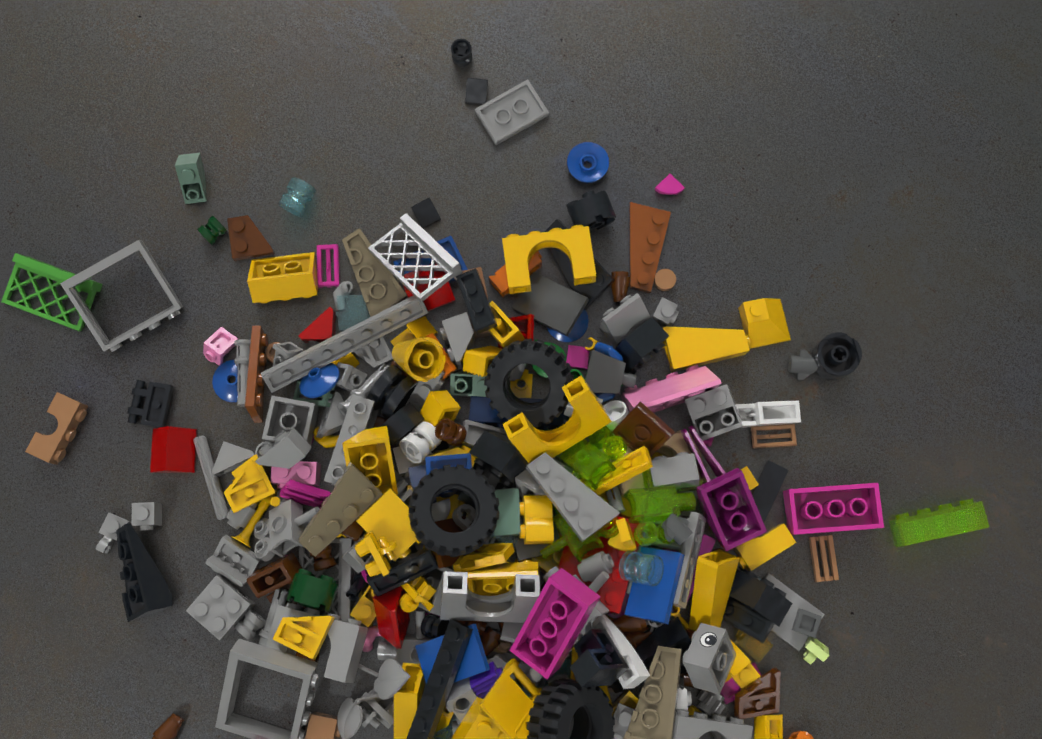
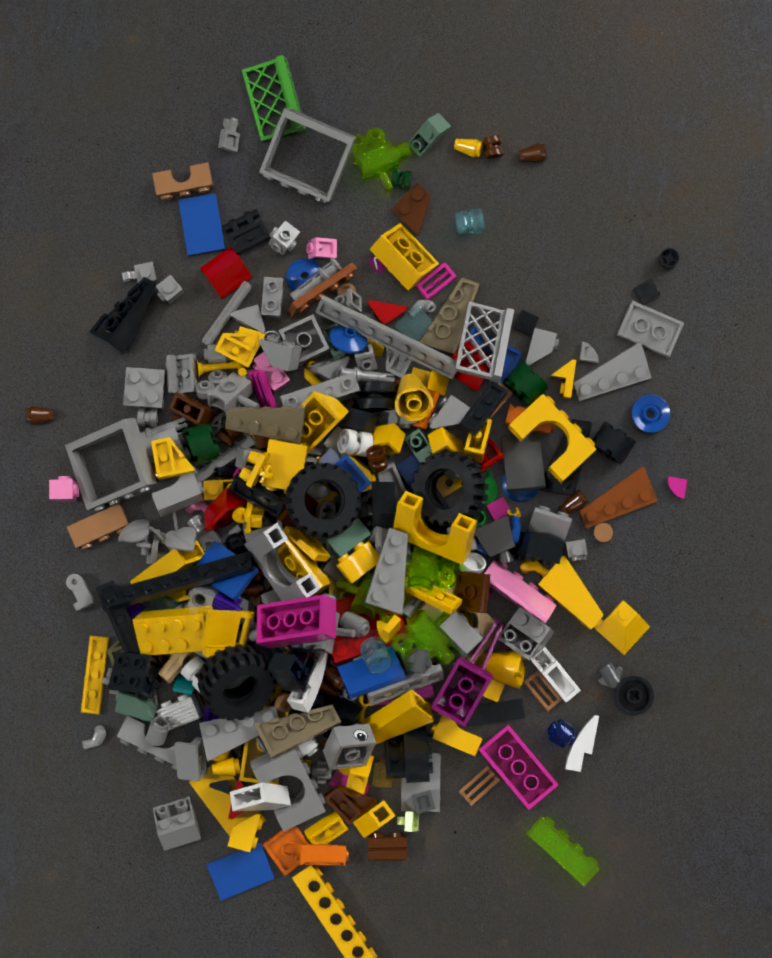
camera: 55 degrees right, 5 degrees up
none -> blue tile [178,193,225,256]
none -> light grey plate [218,117,240,153]
none -> light grey brick [261,277,284,319]
none -> light grey brick [268,221,300,255]
none -> medium nougat tile [275,692,292,713]
none -> clear neon green piece [351,128,411,192]
none -> yellow slope [353,799,395,838]
none -> magenta sticker [368,255,386,274]
none -> reddish brown brick [368,832,407,861]
none -> yellow cone [454,139,483,158]
none -> yellow cone [473,650,526,689]
none -> reddish brown wheel [483,135,504,159]
none -> dark green brick [502,362,548,406]
none -> reddish brown cone [519,143,547,161]
none -> yellow arm [519,560,549,578]
none -> light grey slope [525,328,559,367]
none -> clear blue head [547,719,577,748]
none -> yellow slope [550,359,576,400]
none -> white slope [564,715,599,772]
none -> light grey wing [573,341,652,401]
none -> light grey tile [579,342,599,364]

